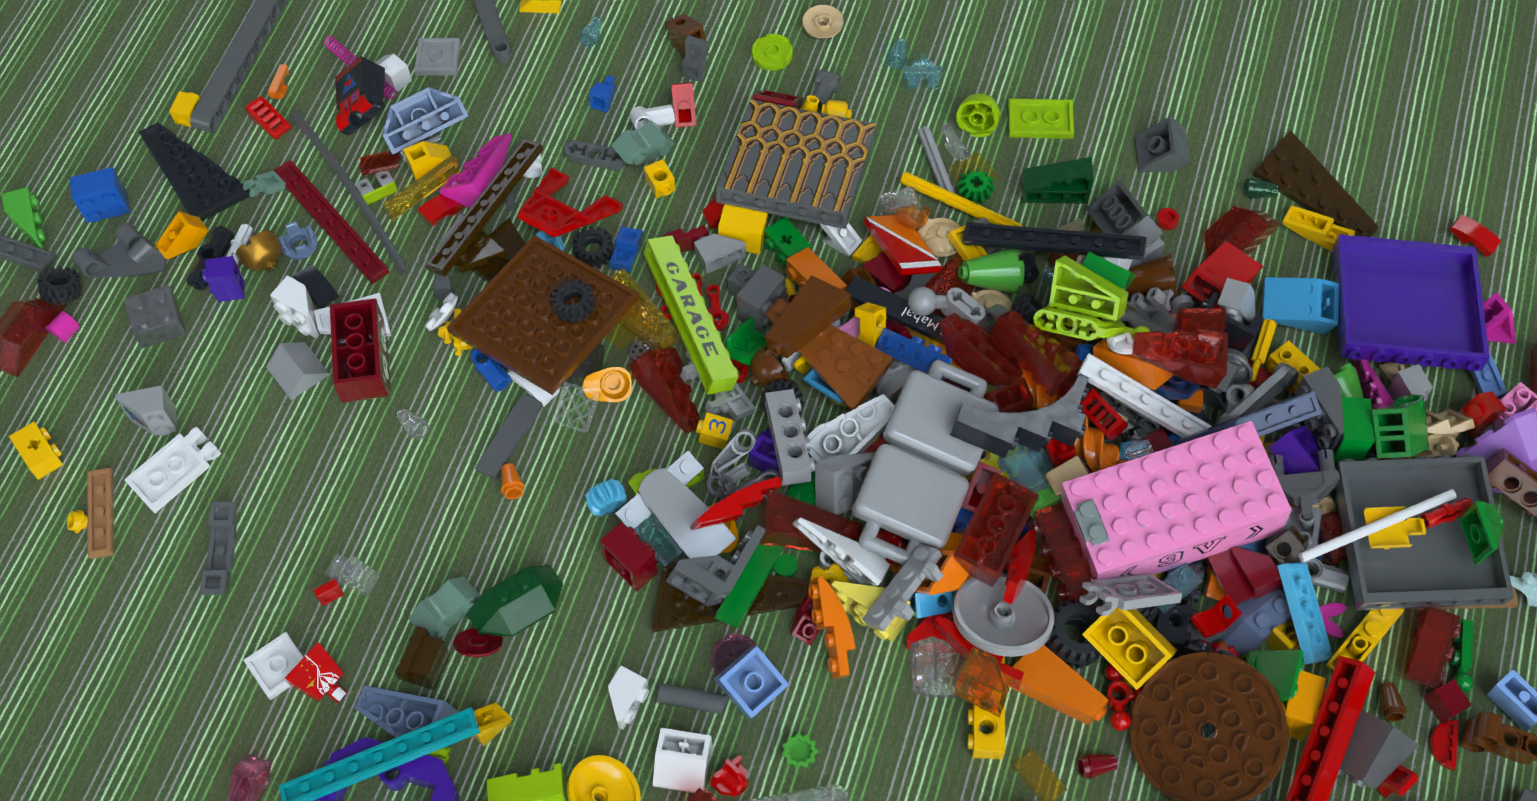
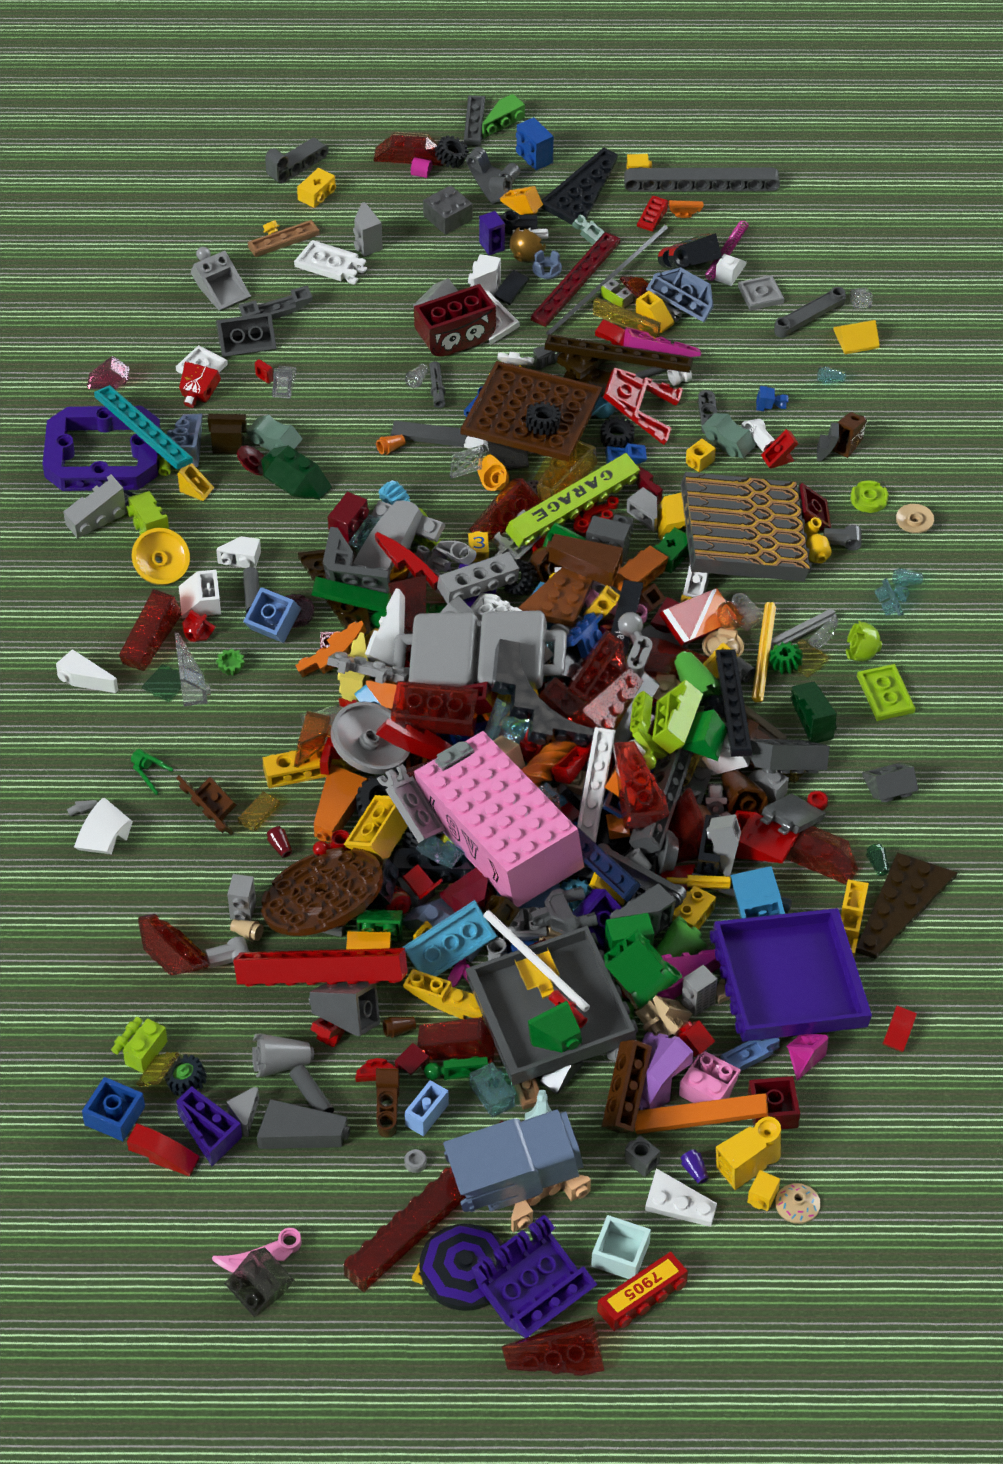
camera: 70 degrees right, 10 degrees down
none -> light grey slope [191,247,251,311]
none -> dark grey slope [215,312,277,357]
none -> dark grey pin [429,361,445,408]
none -> clear light blue brick [470,1062,516,1118]
none -> dark grey tile [760,793,826,835]

